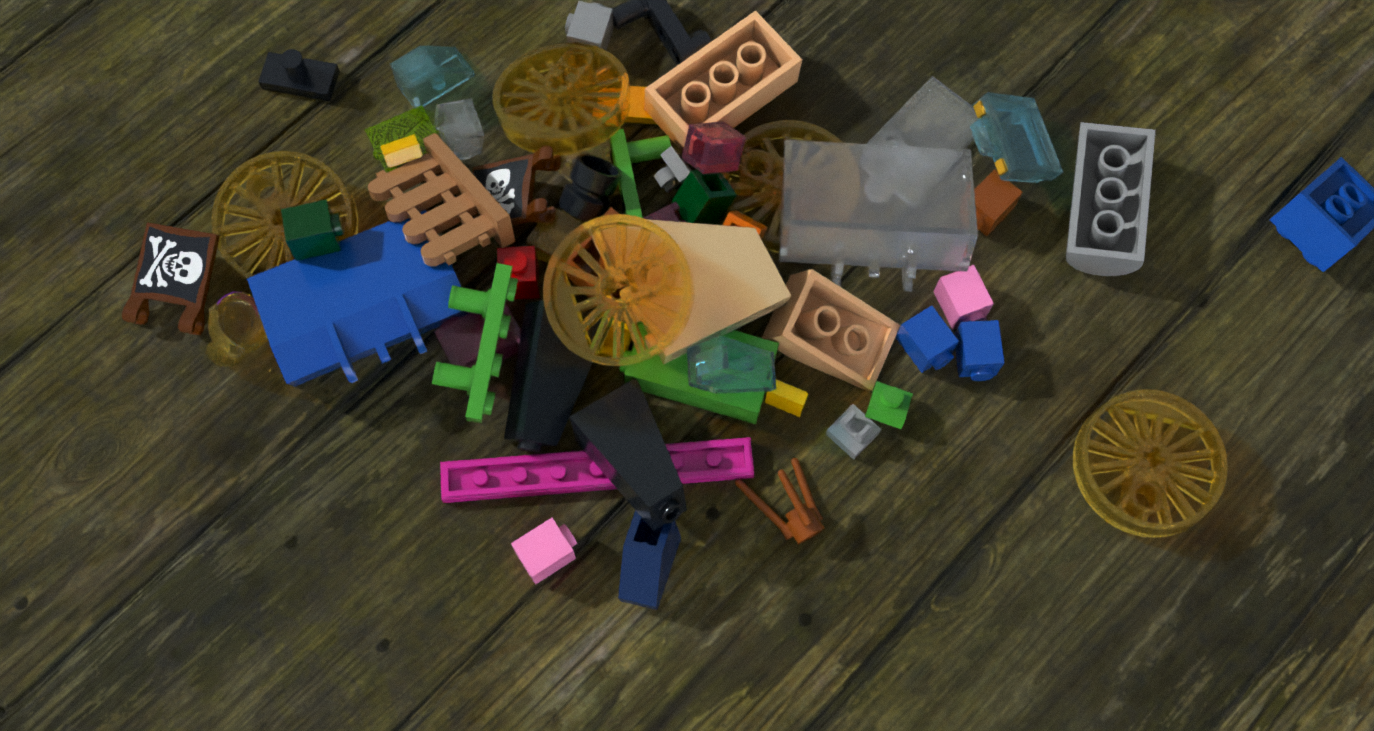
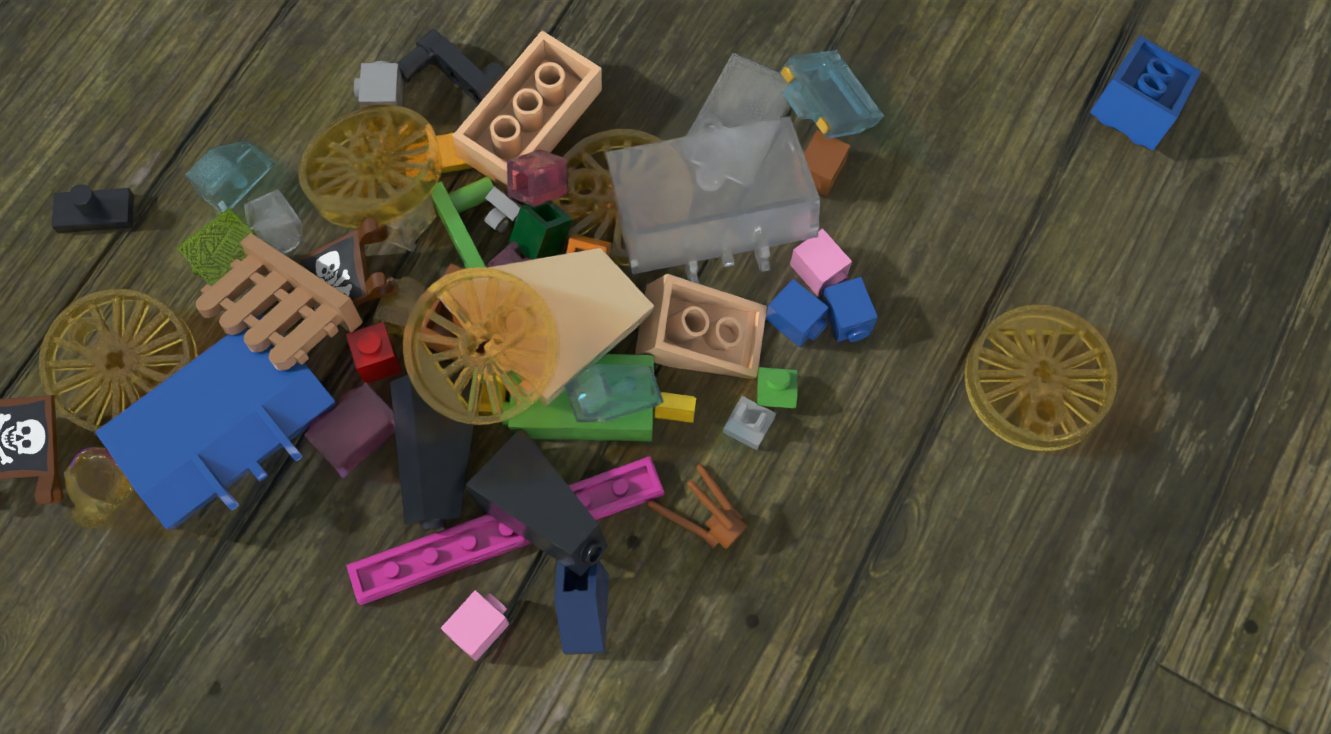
camera: 15 degrees left, 0 degrees up
dark green brick [281,199,345,261] -> none
yellow tile [380,134,423,168] -> none
bright green plate [432,263,518,424] -> none
black wheel [559,154,622,223] -> none
light grey brick [1066,122,1155,276] -> none

